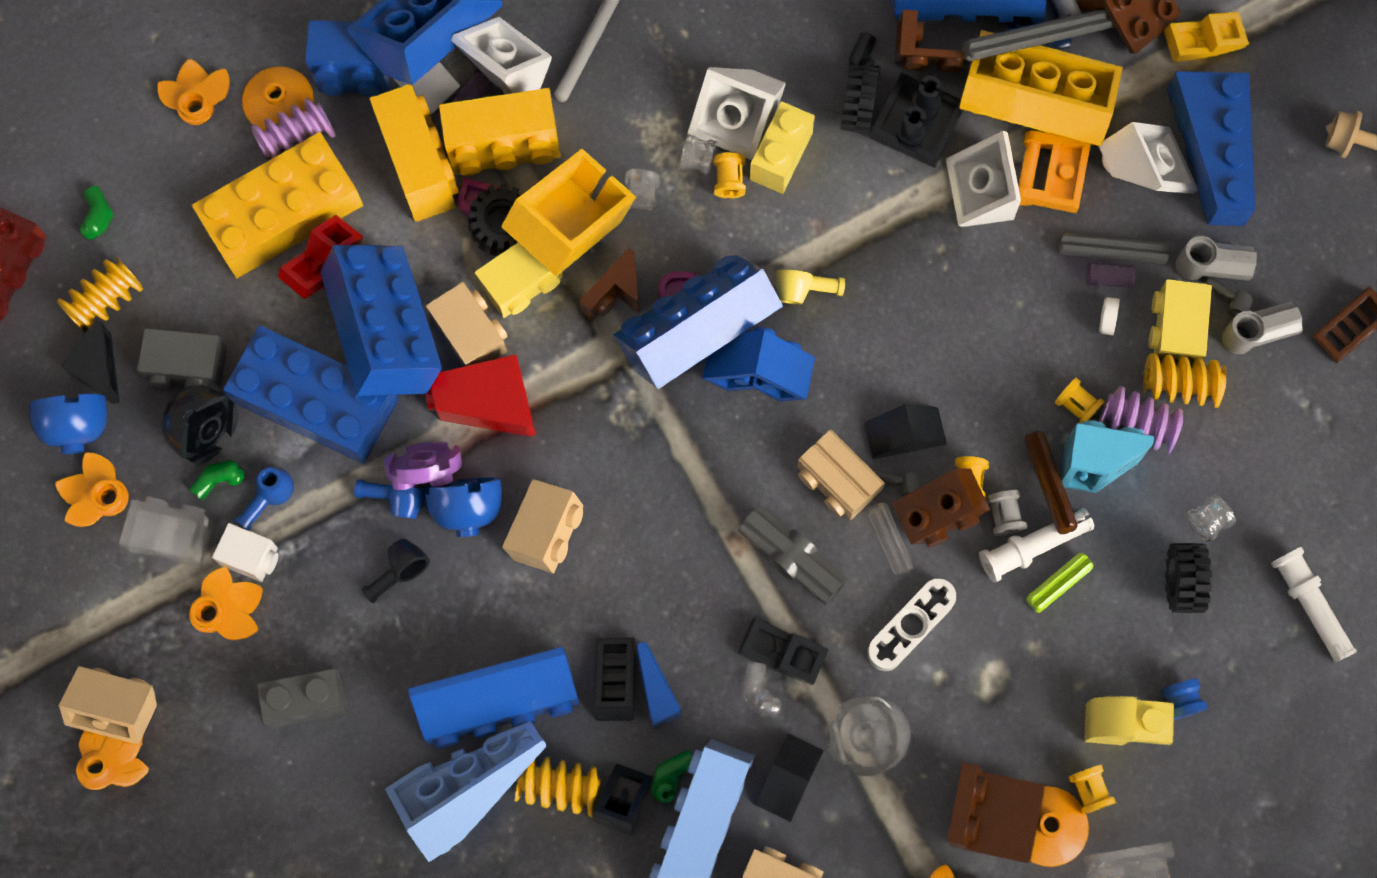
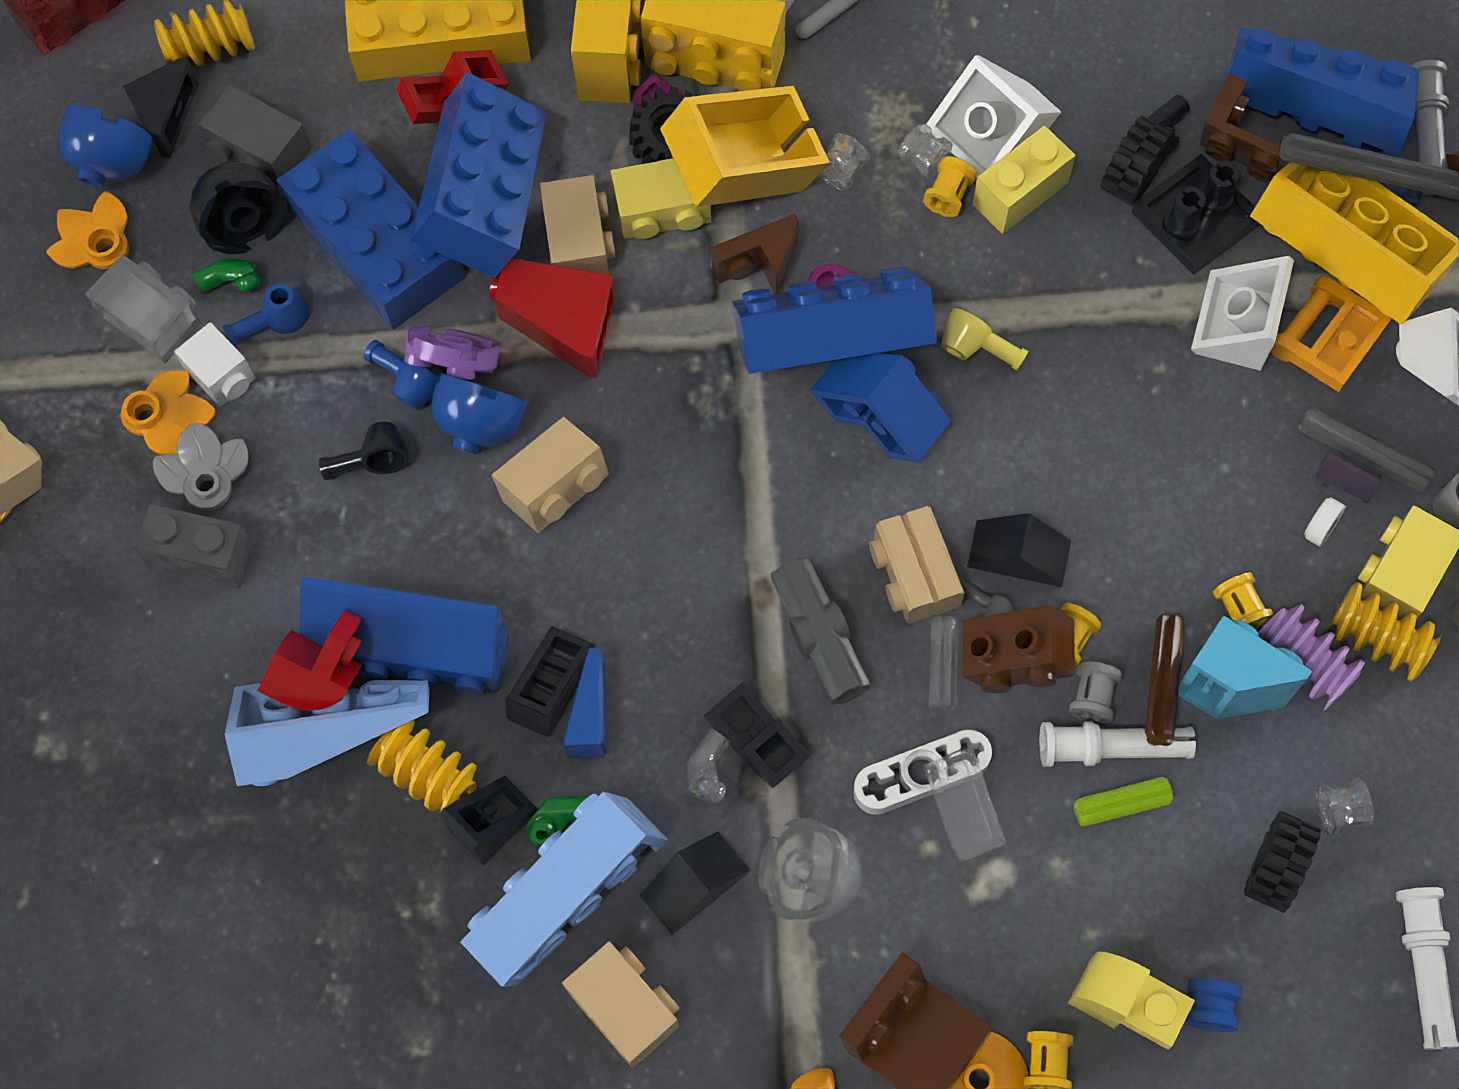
camera: 25 degrees right, 5 degrees down
none -> light grey plate [153,422,249,511]
none -> red brick [257,609,362,711]
none -> clear tile [923,748,1007,862]

